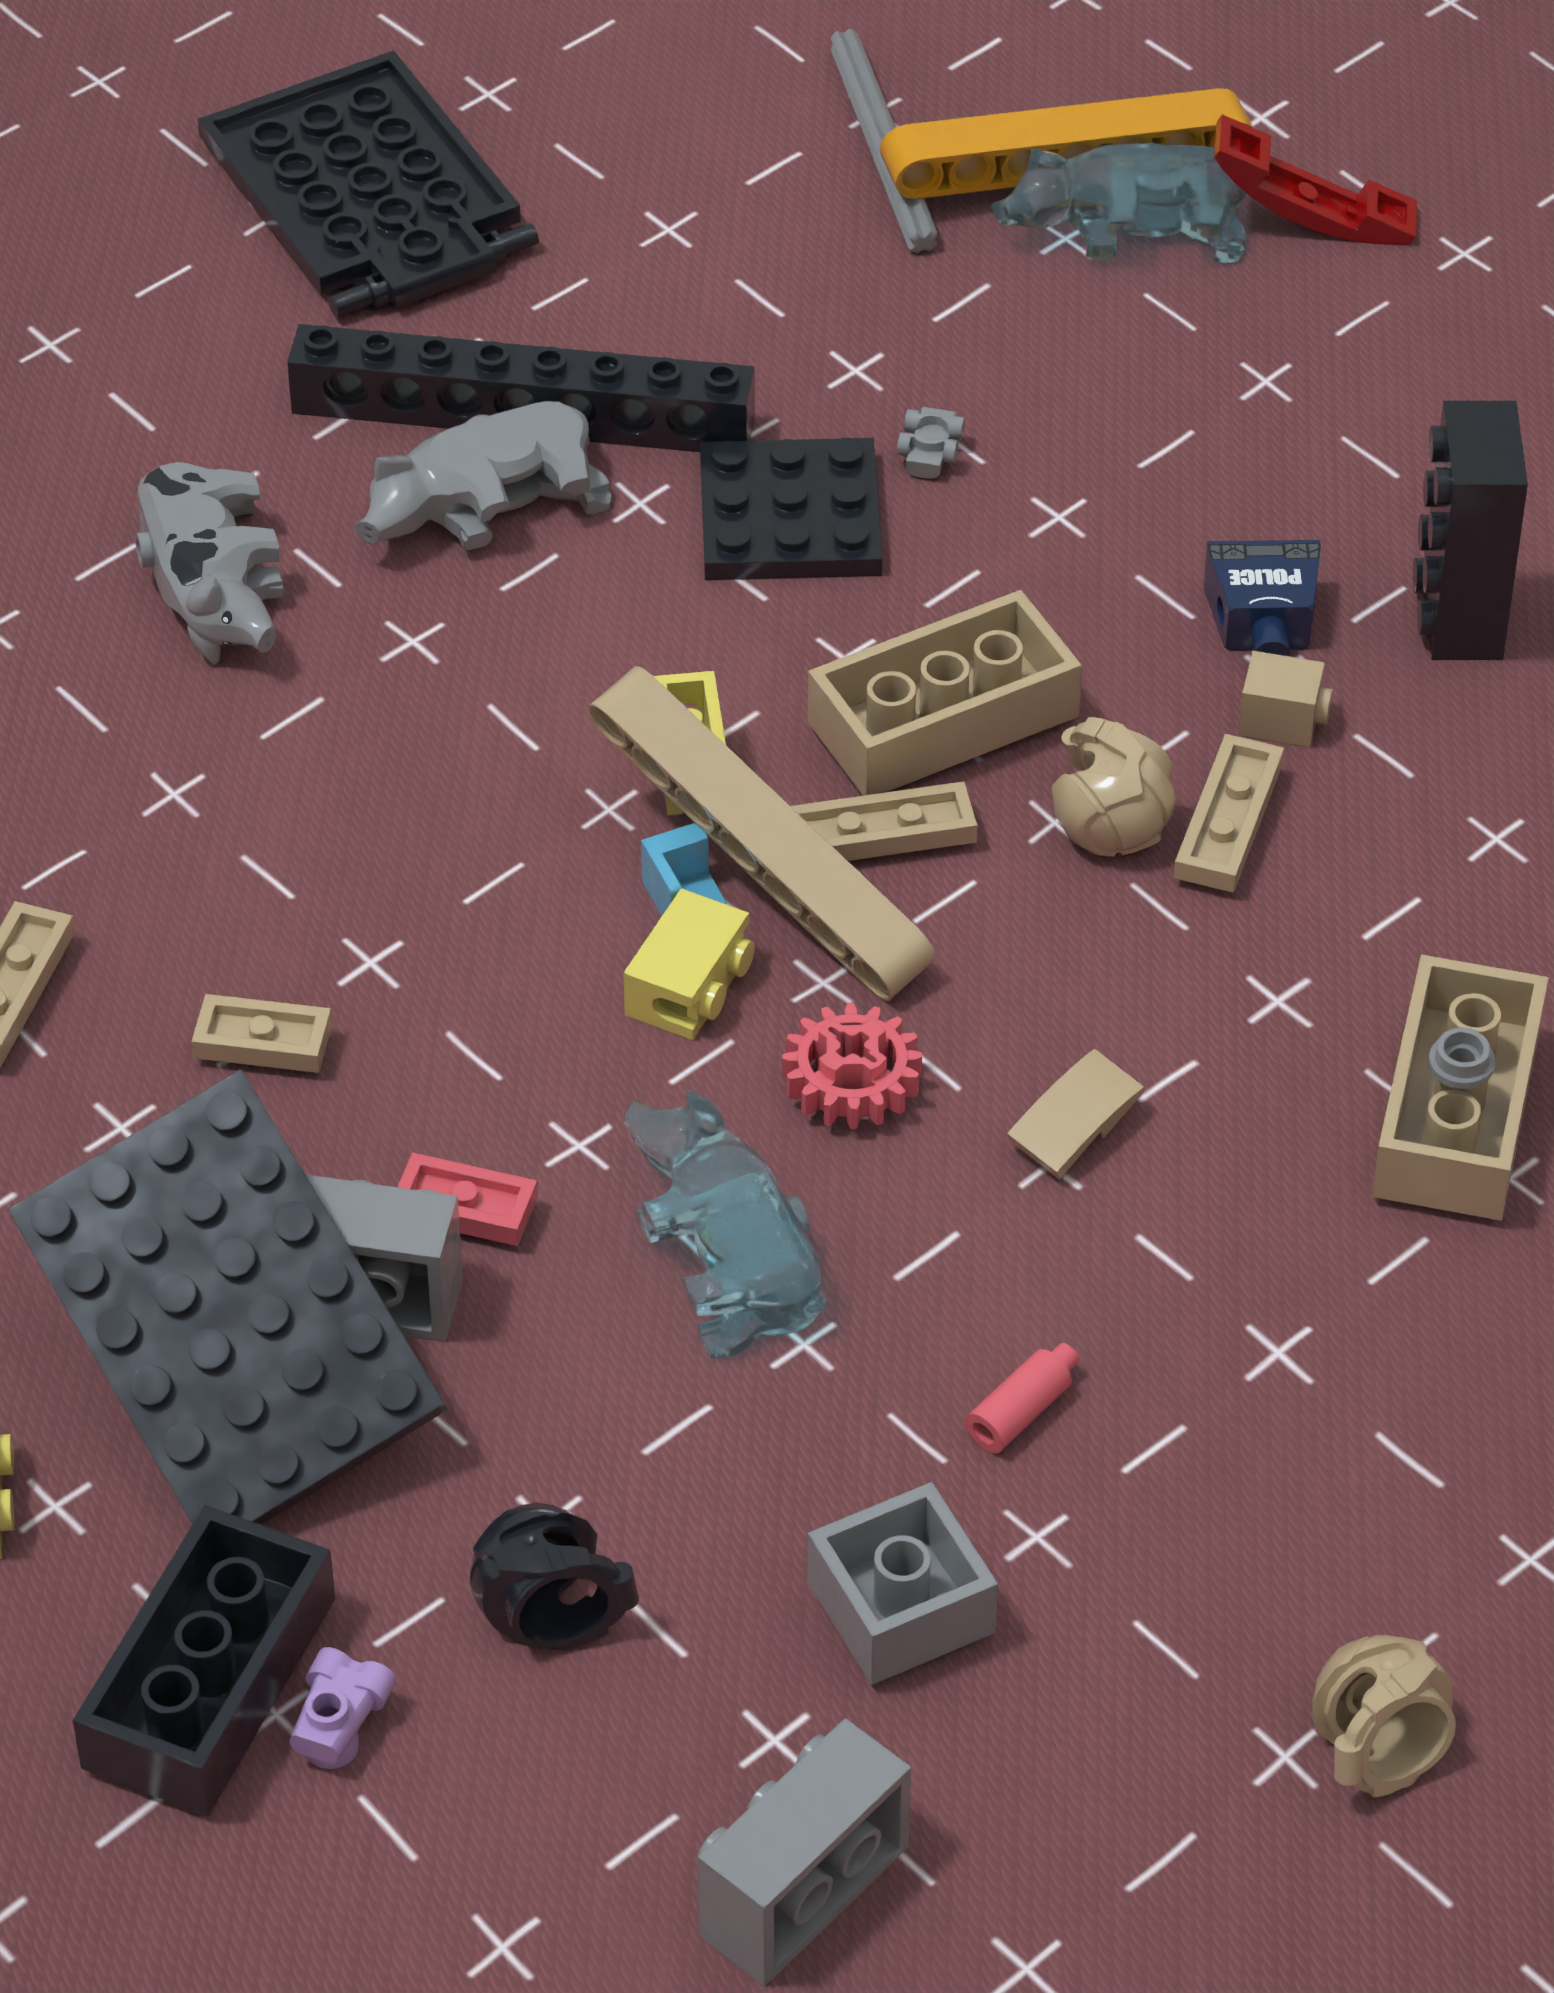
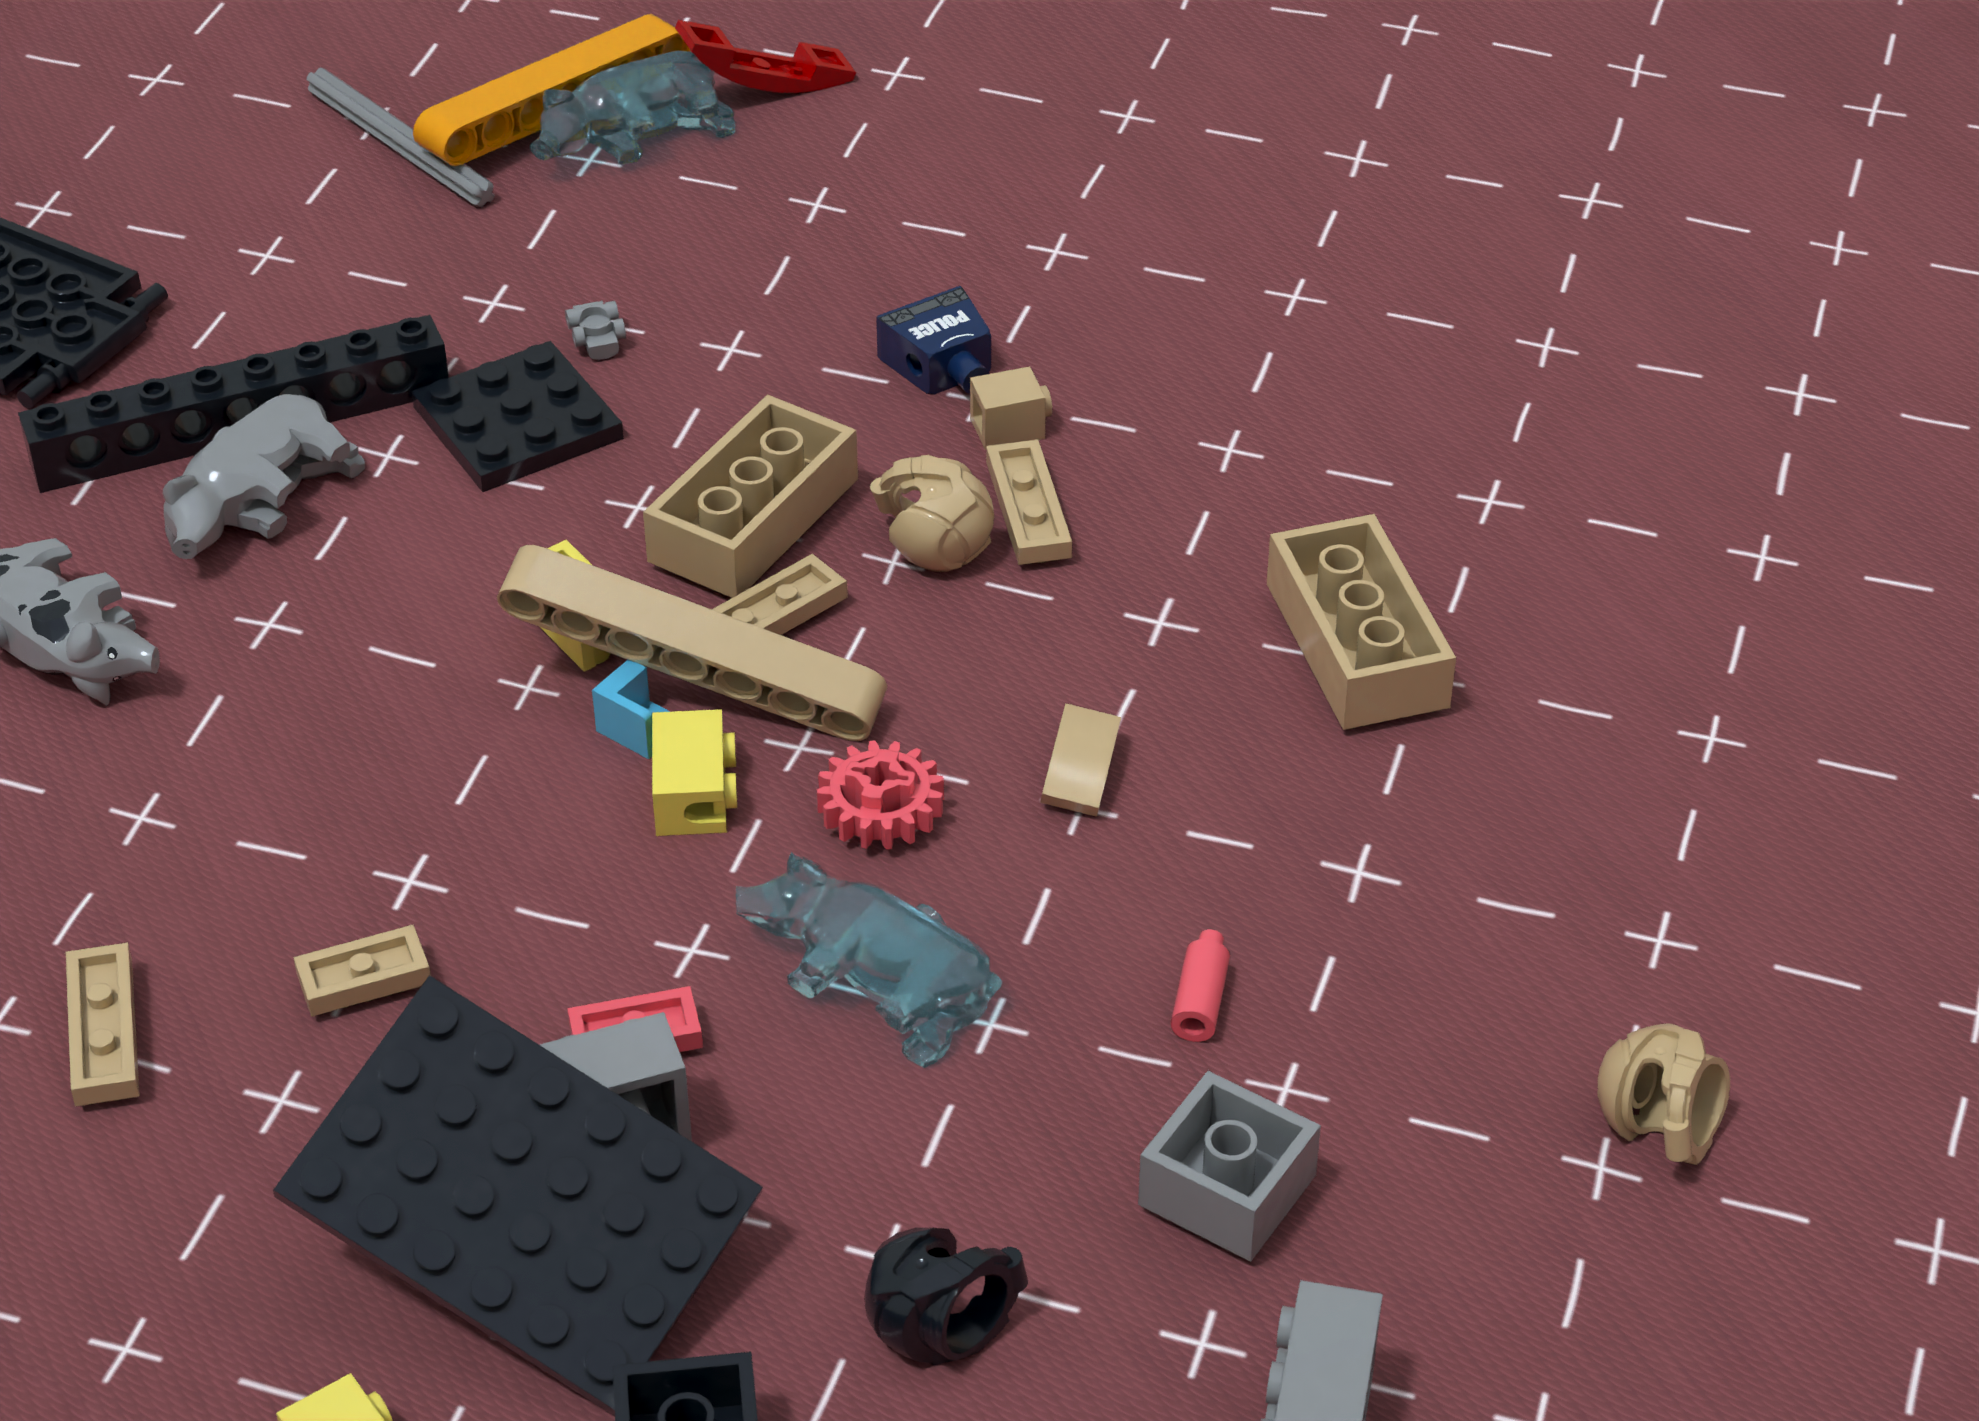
camera: 30 degrees left, 5 degrees down
black brick [1413,401,1528,660] -> none
light grey plate [1428,1027,1495,1090] -> none

